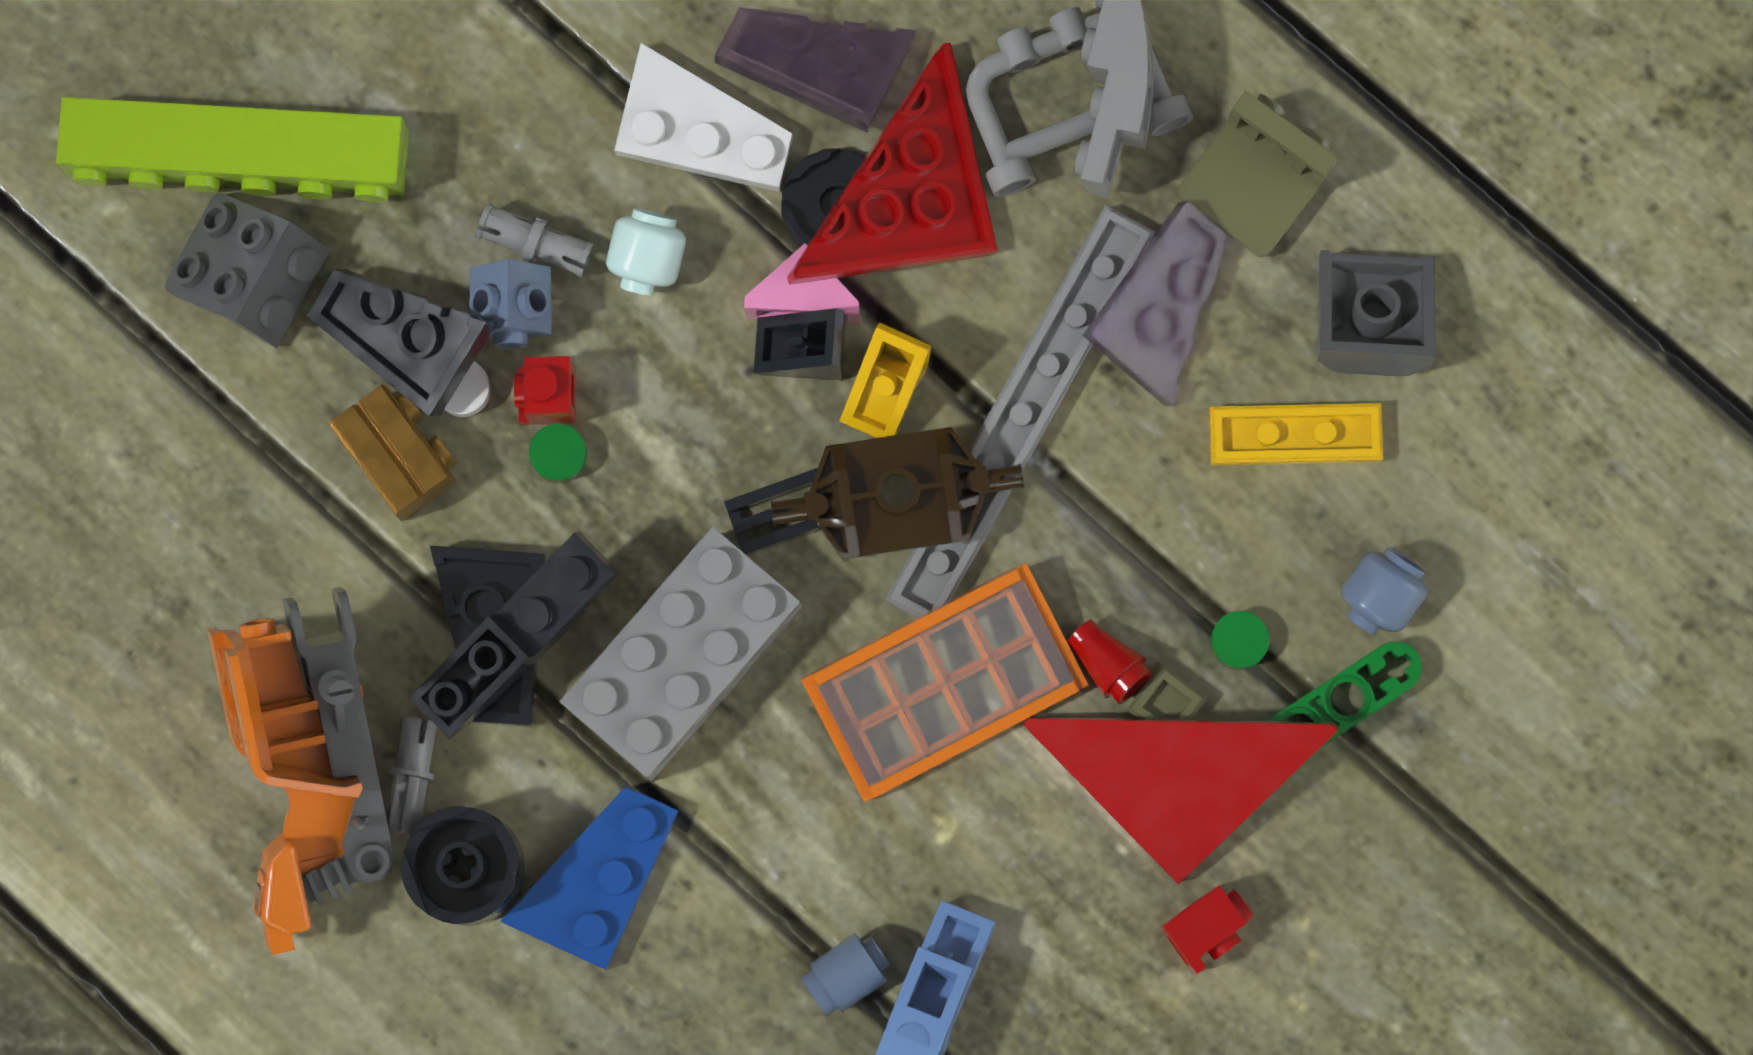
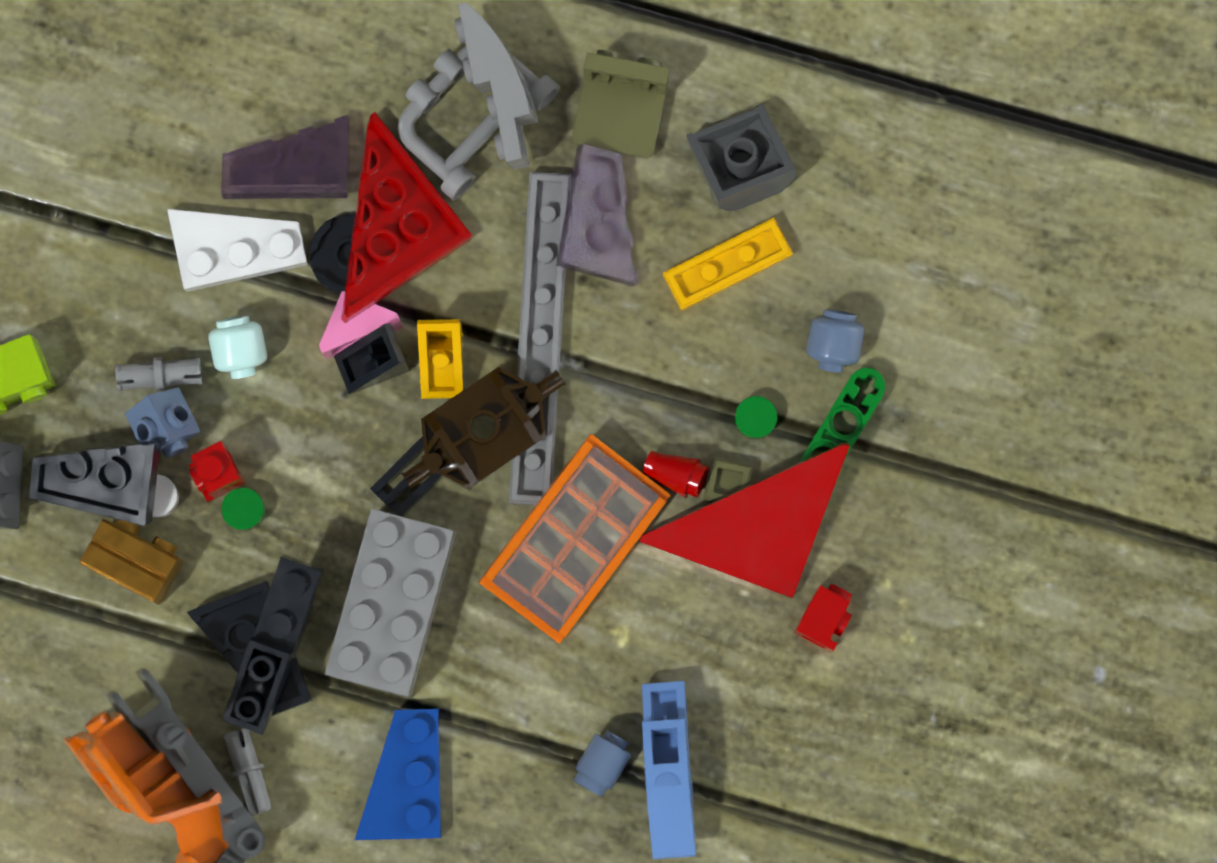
camera: 30 degrees left, 0 degrees up
black brick [401,806,525,926] -> none

